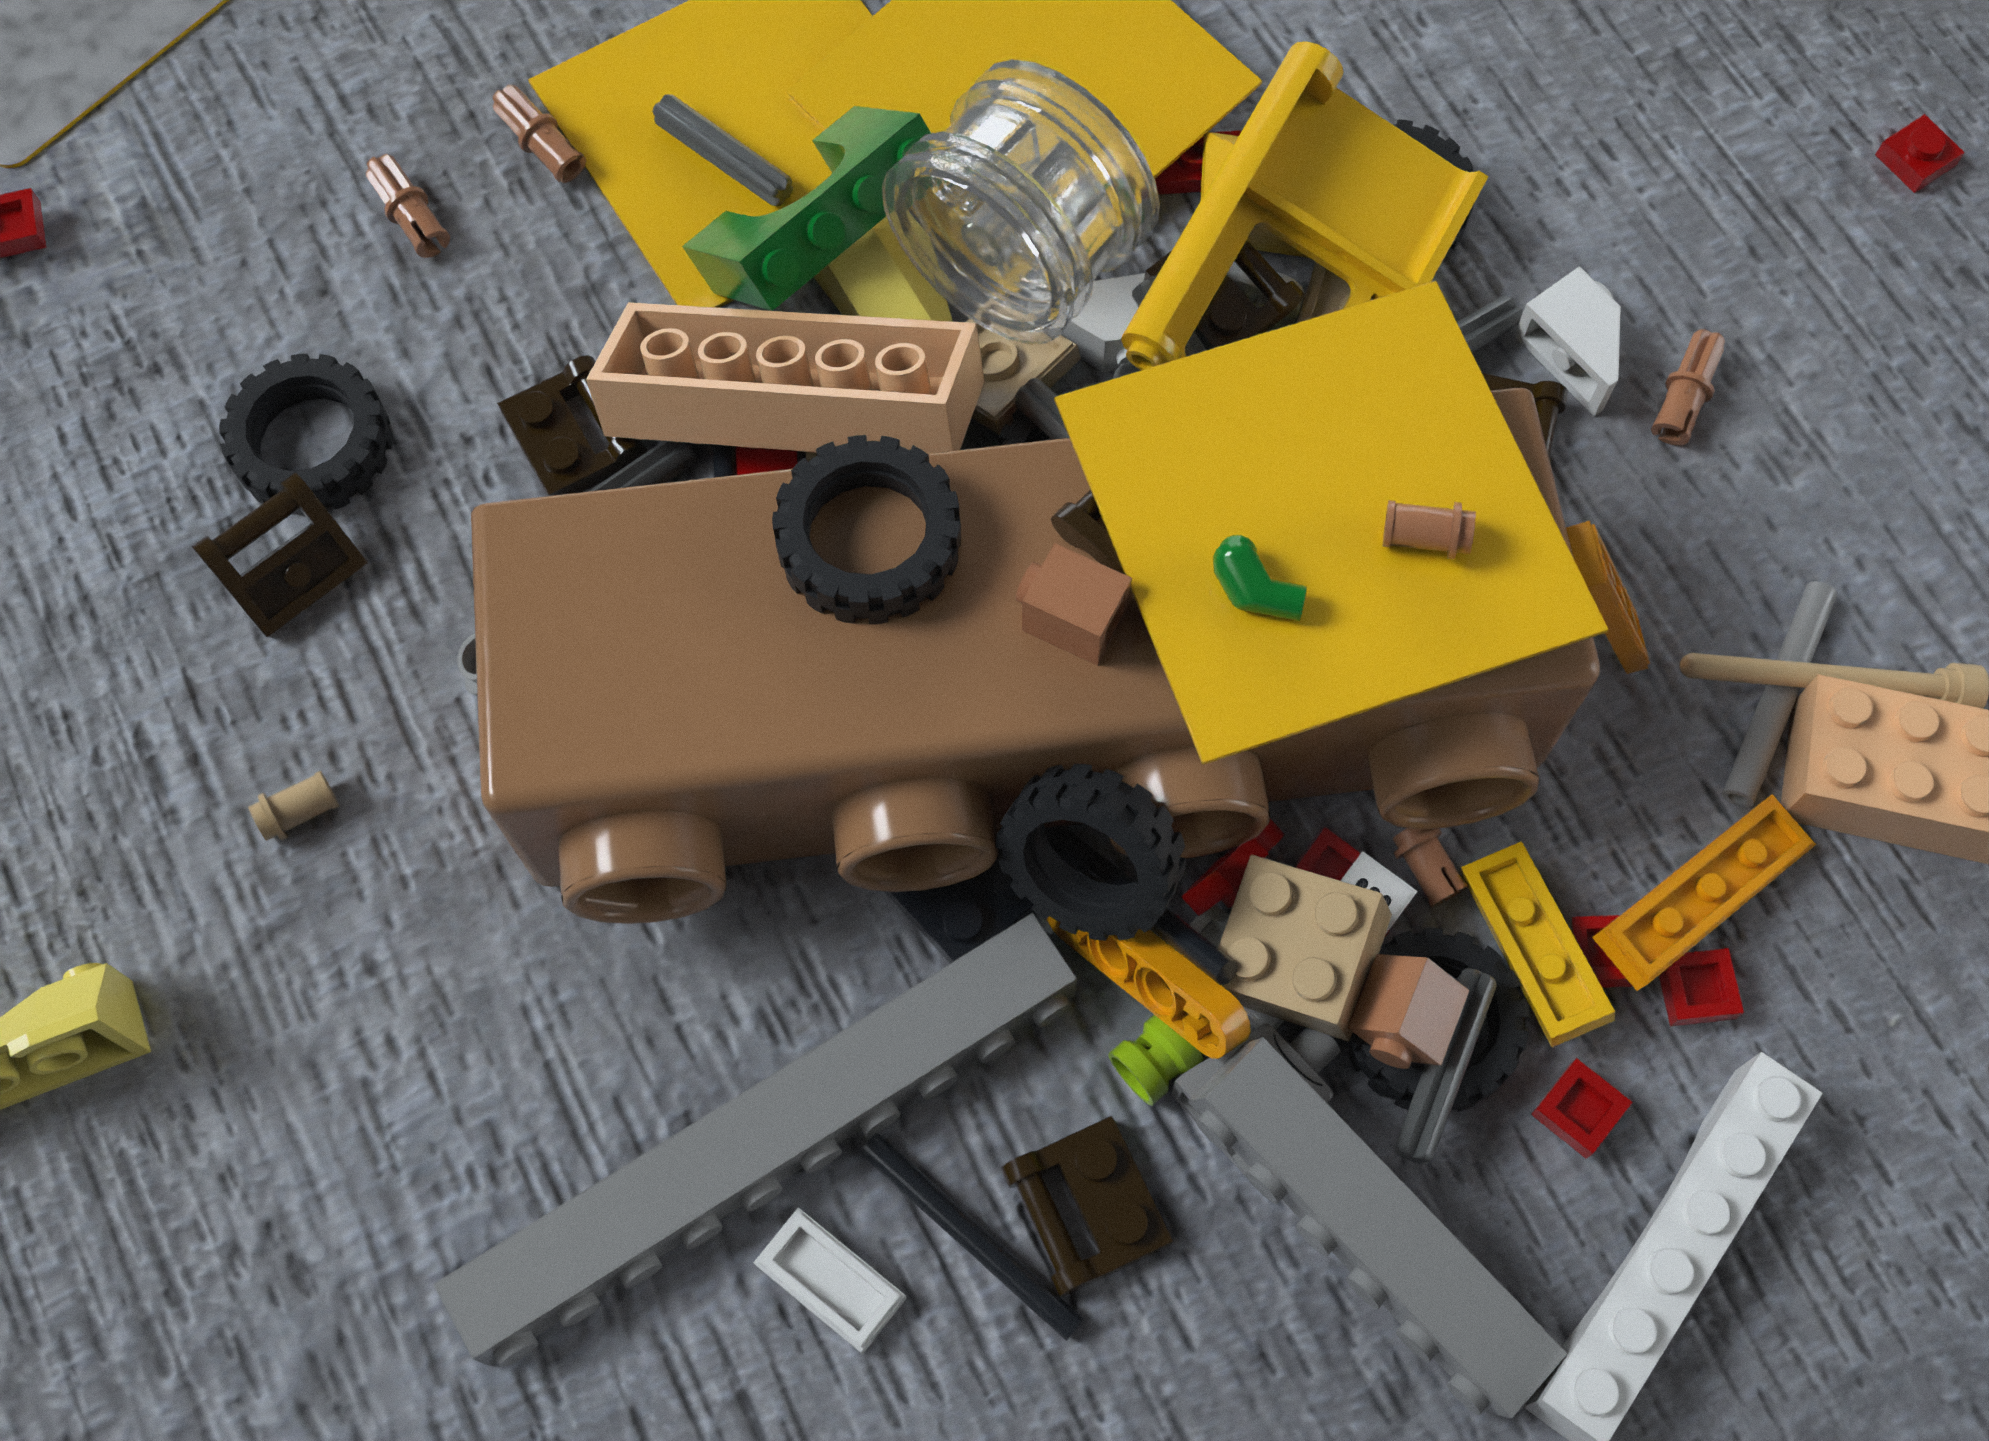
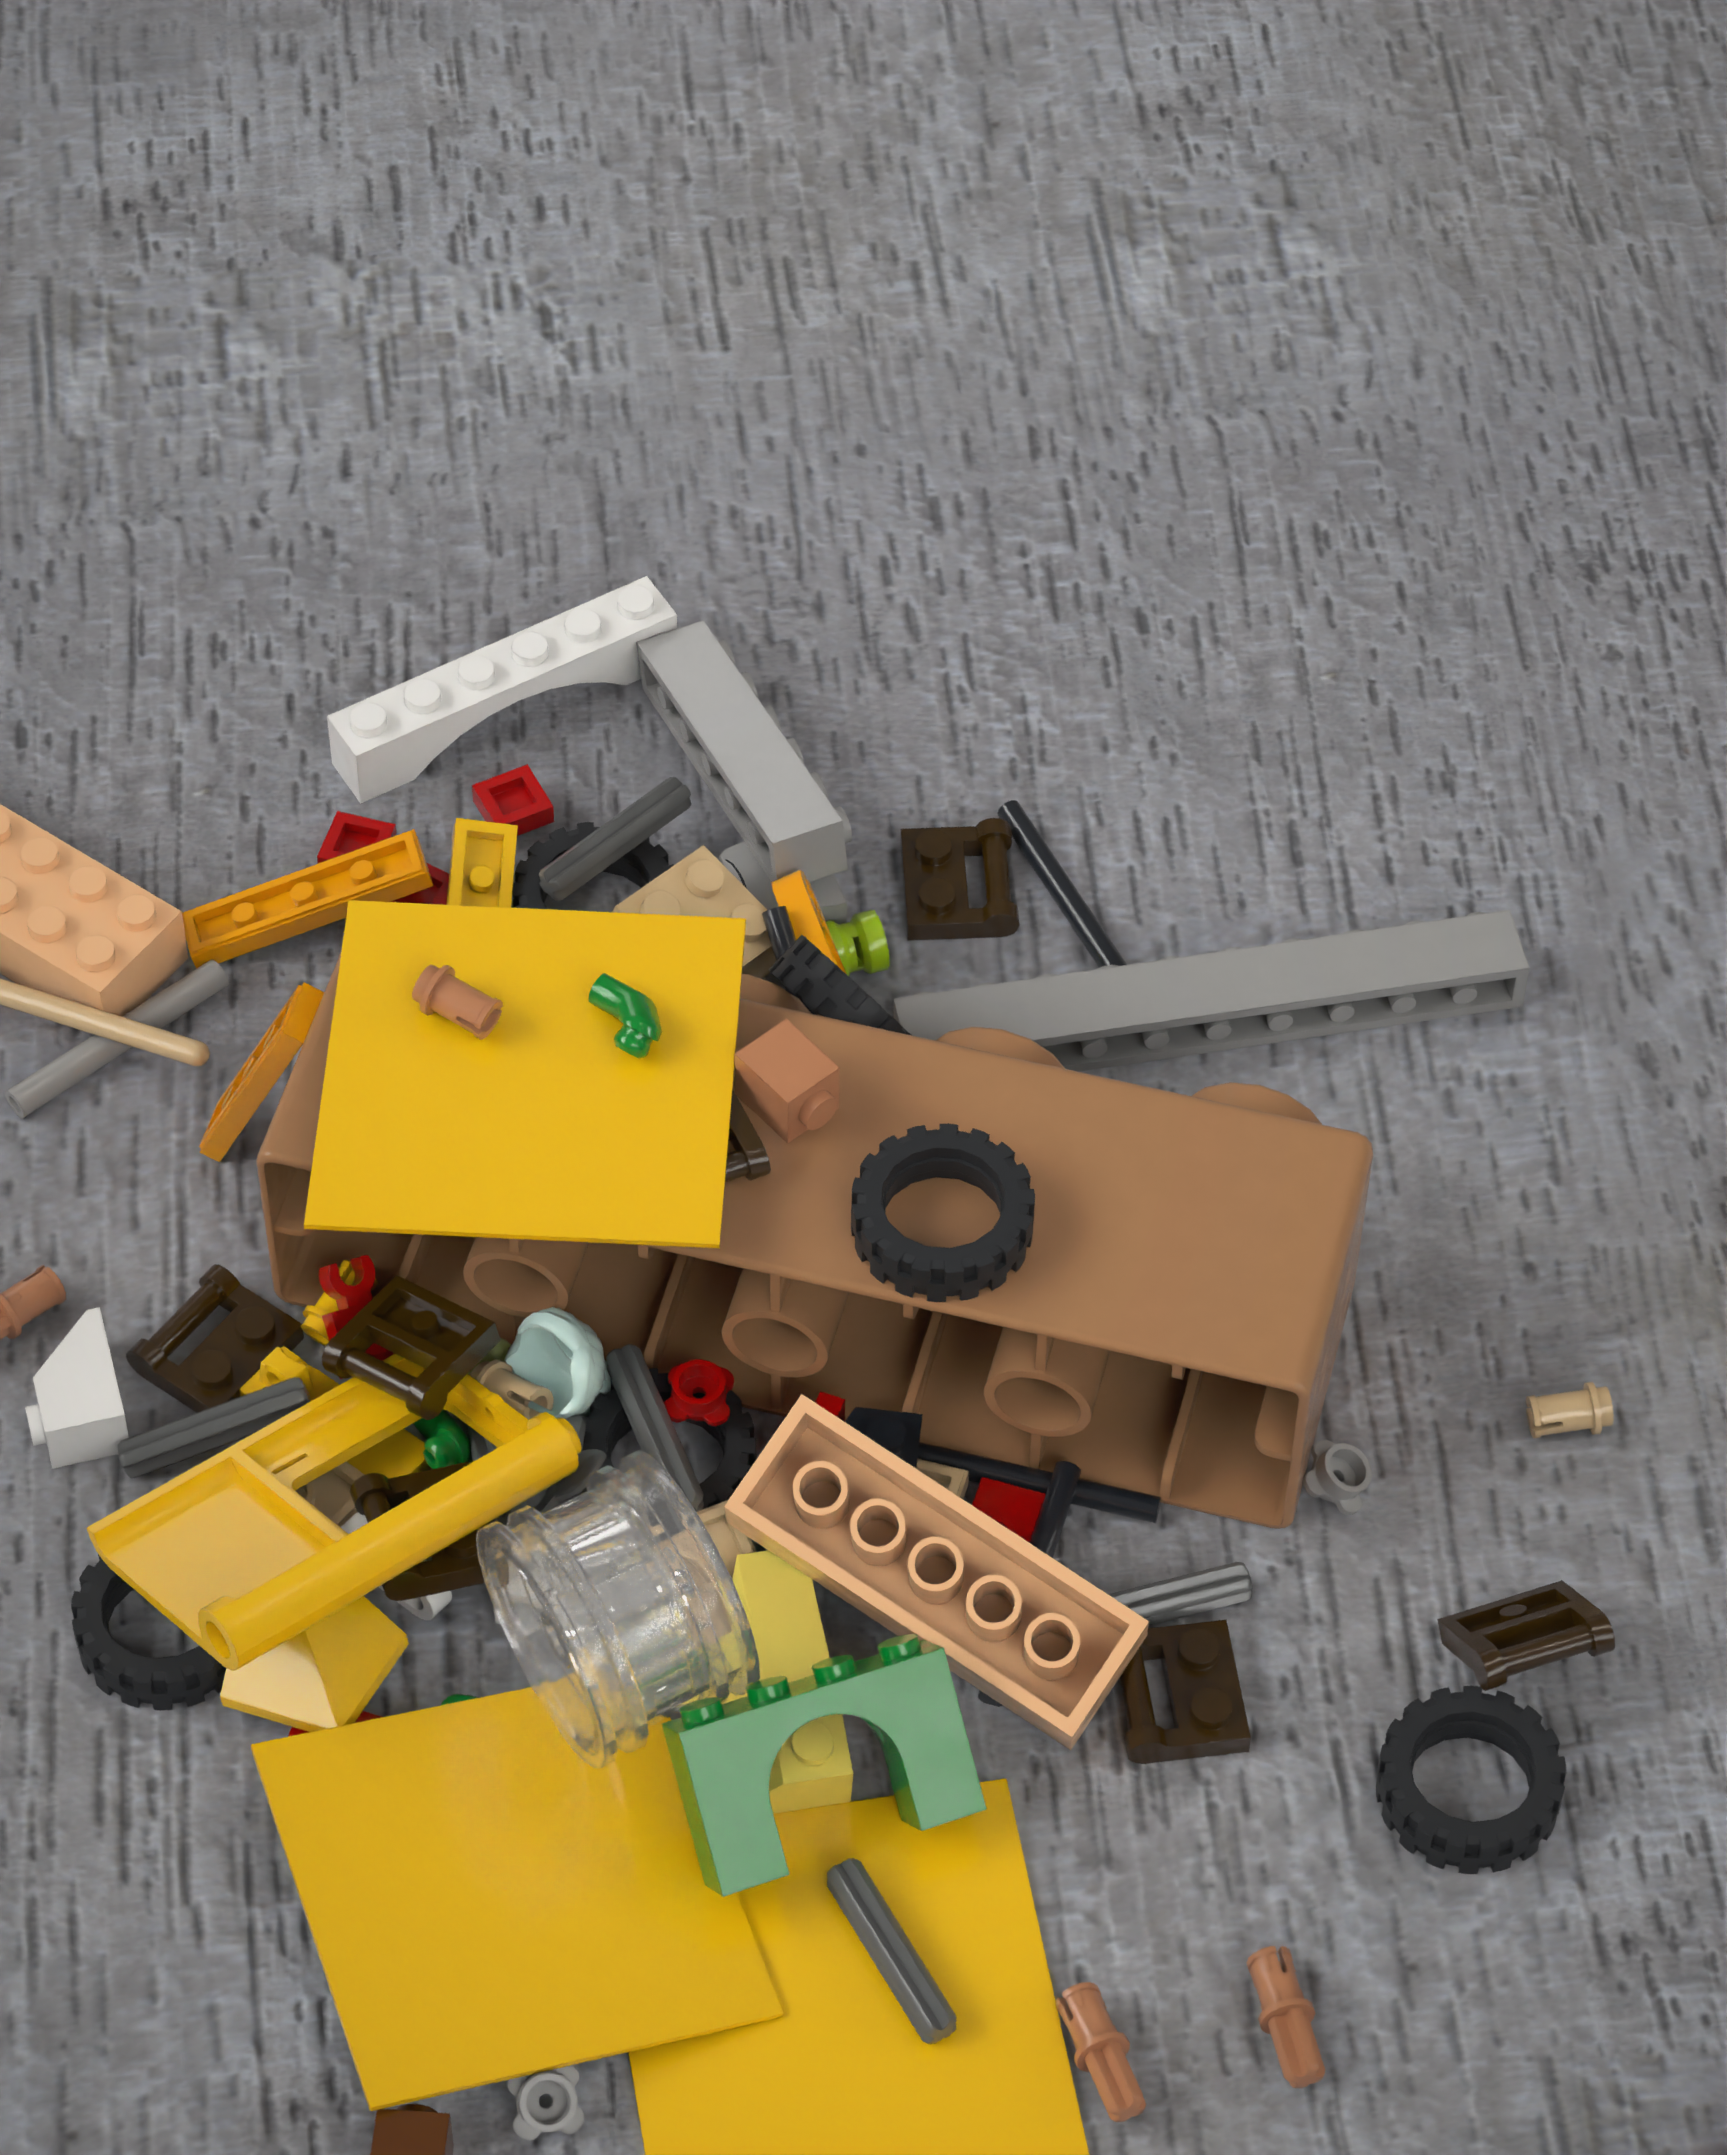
camera: 160 degrees left, 15 degrees down
white tile [753,1207,906,1355] -> none
nougat brick [1347,954,1470,1069] -> none

